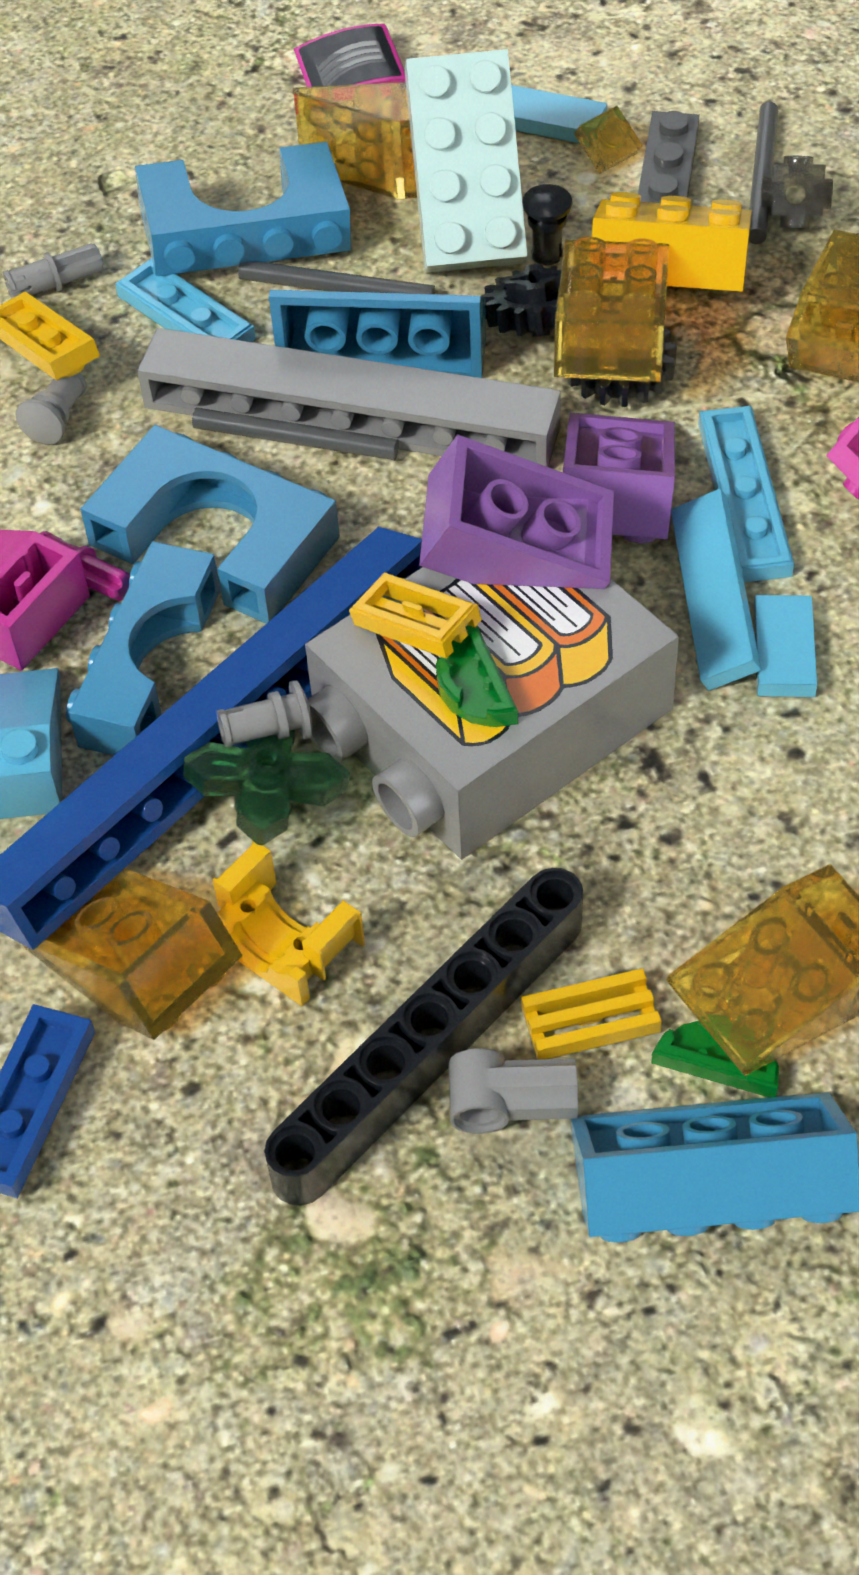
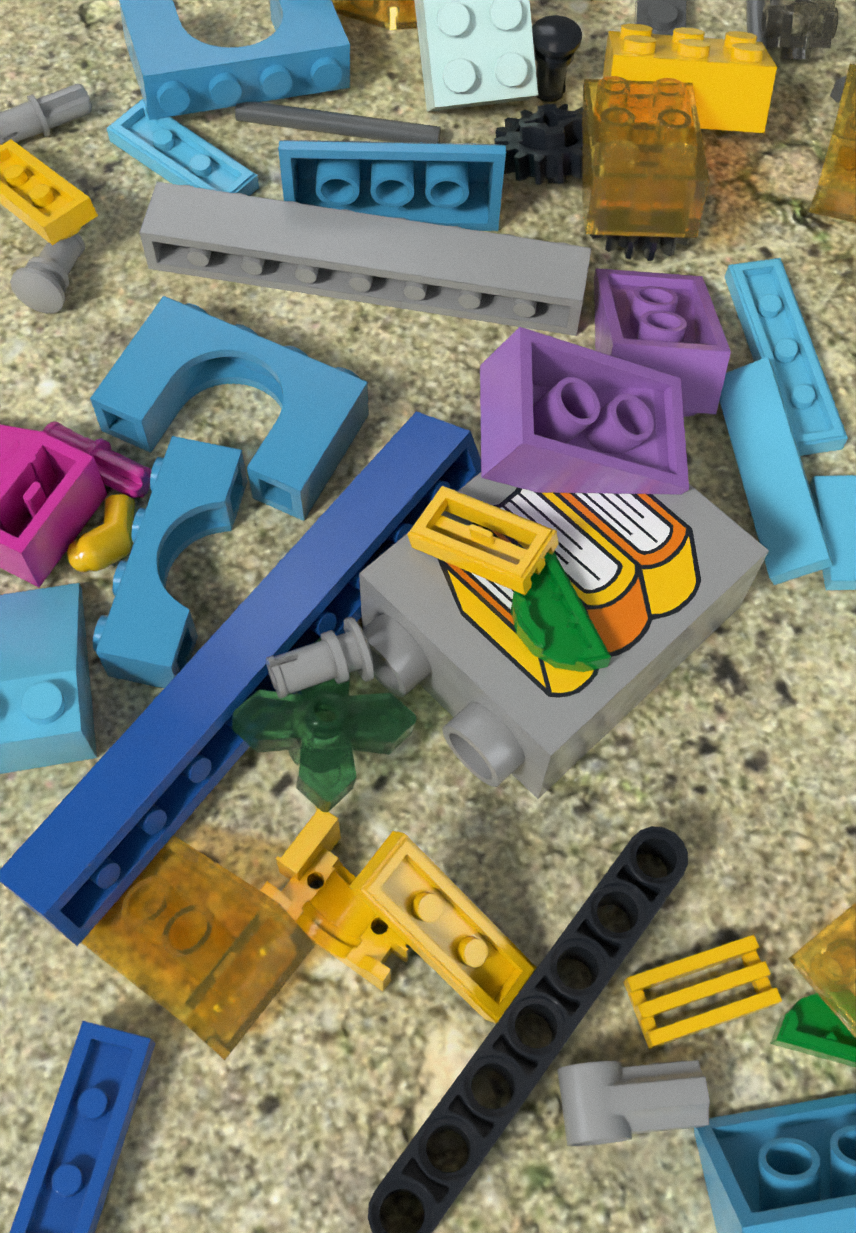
camera: 10 degrees left, 10 degrees up
dark grey bar [192,407,399,460] -> none
none -> yellow arm [67,494,135,573]
none -> yellow tile [349,831,537,1024]

